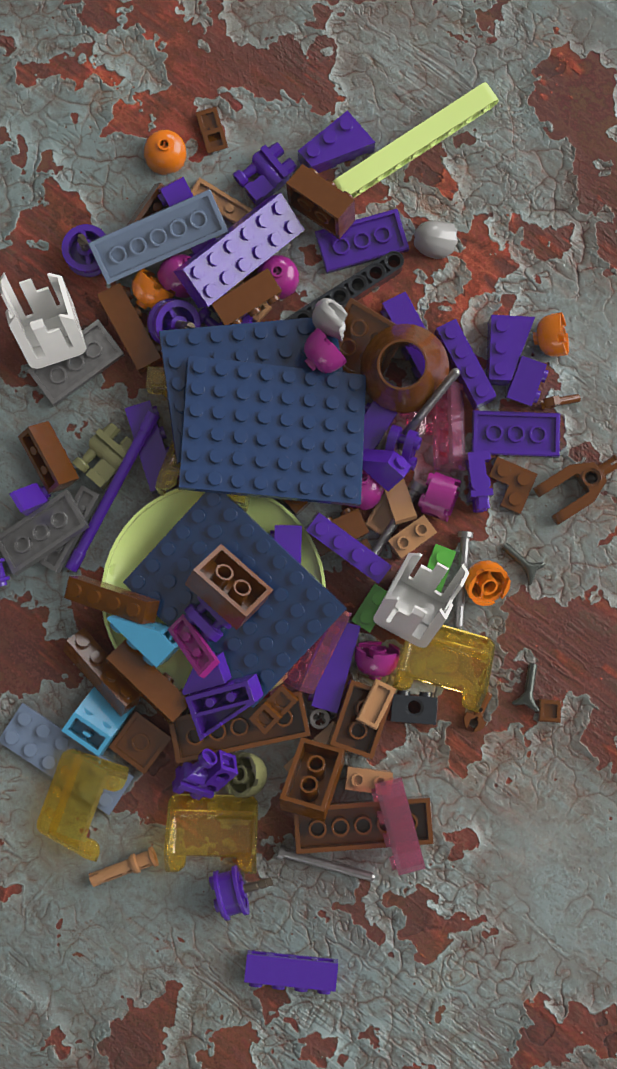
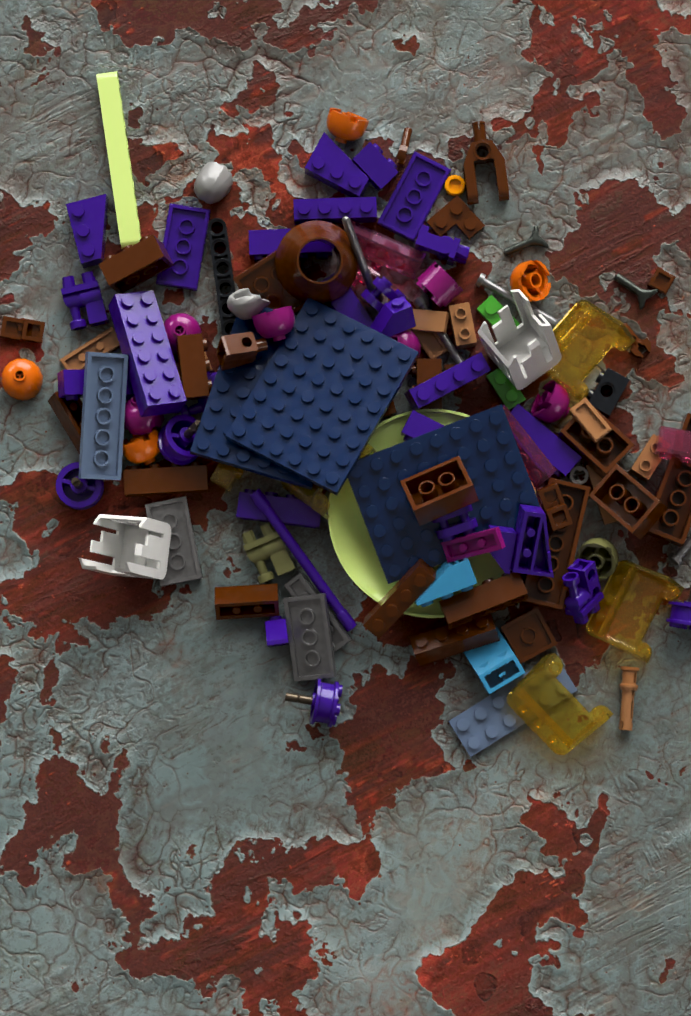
camera: 60 degrees left, 0 degrees up
none -> reddish brown torso [216,332,268,371]
none -> light orange tile [444,175,465,197]

